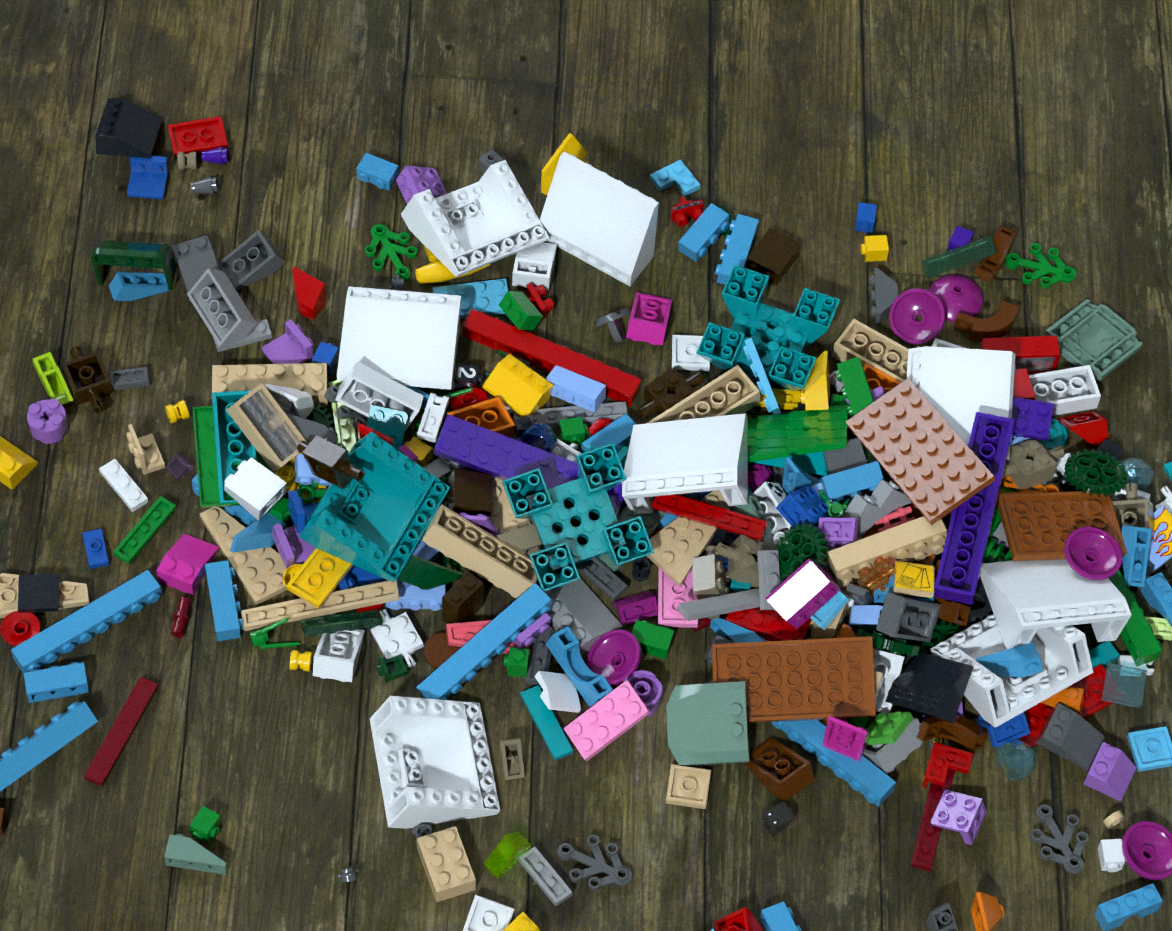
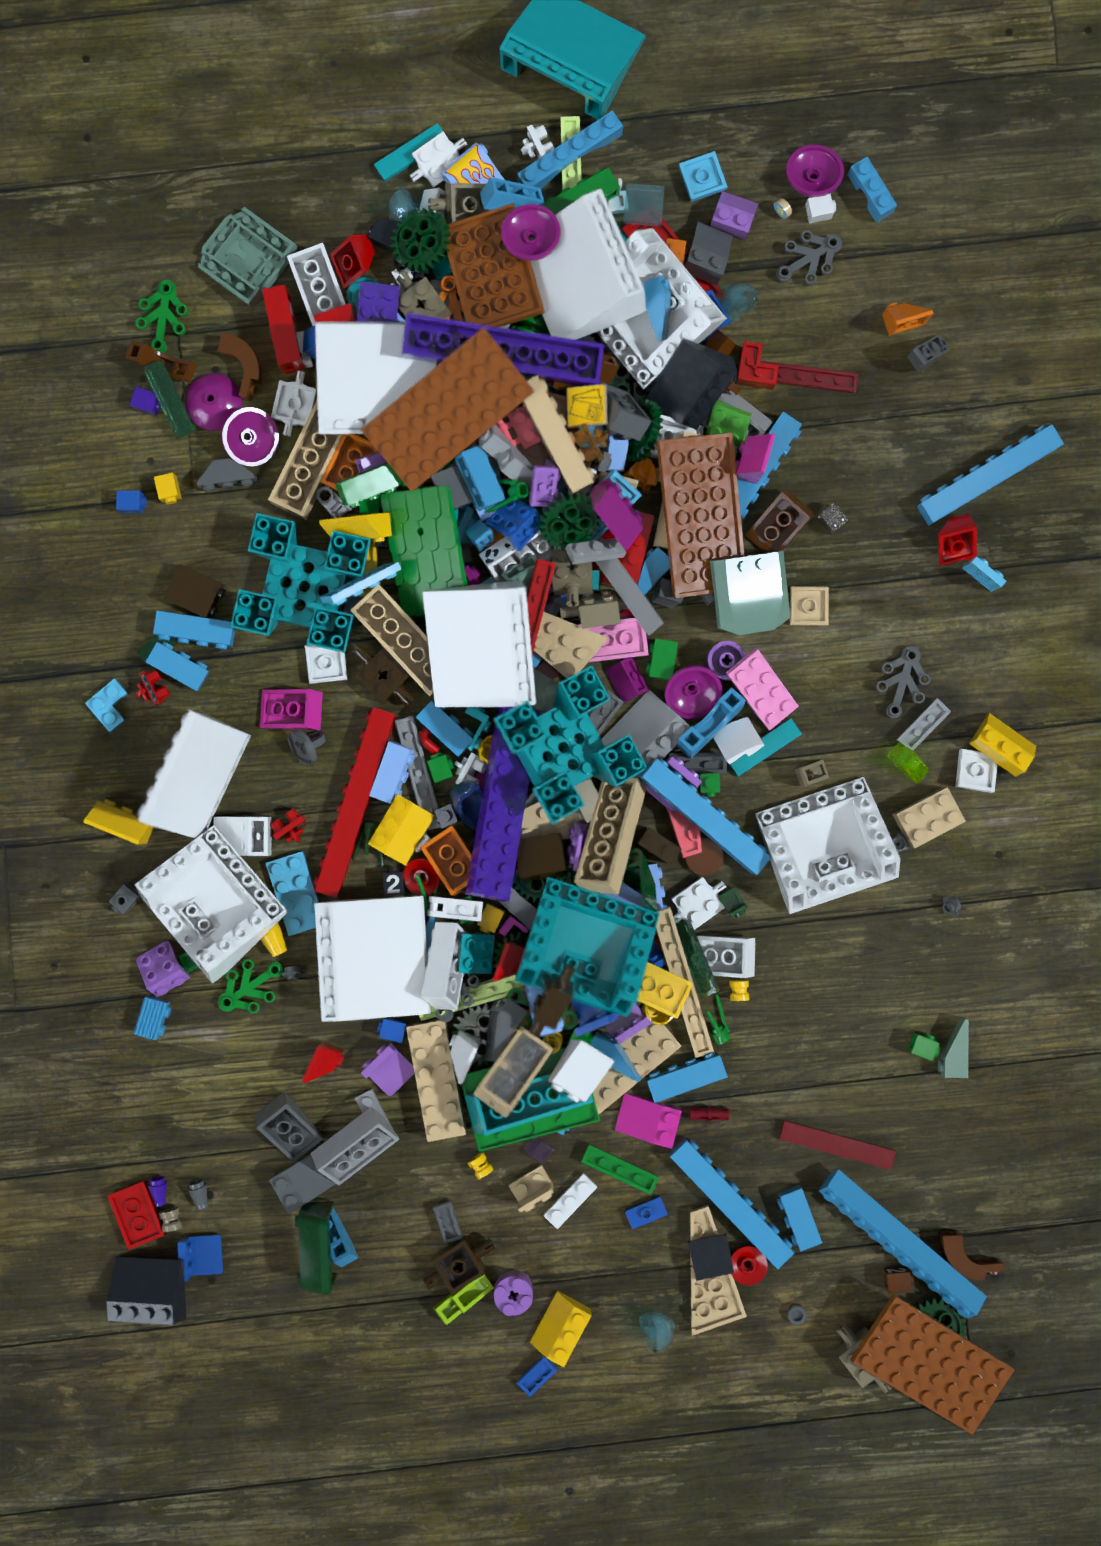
camera: 95 degrees left, 30 degrees up
green brick [499,291,543,331] -> none
medium lavender bracket [931,790,987,845] -> none

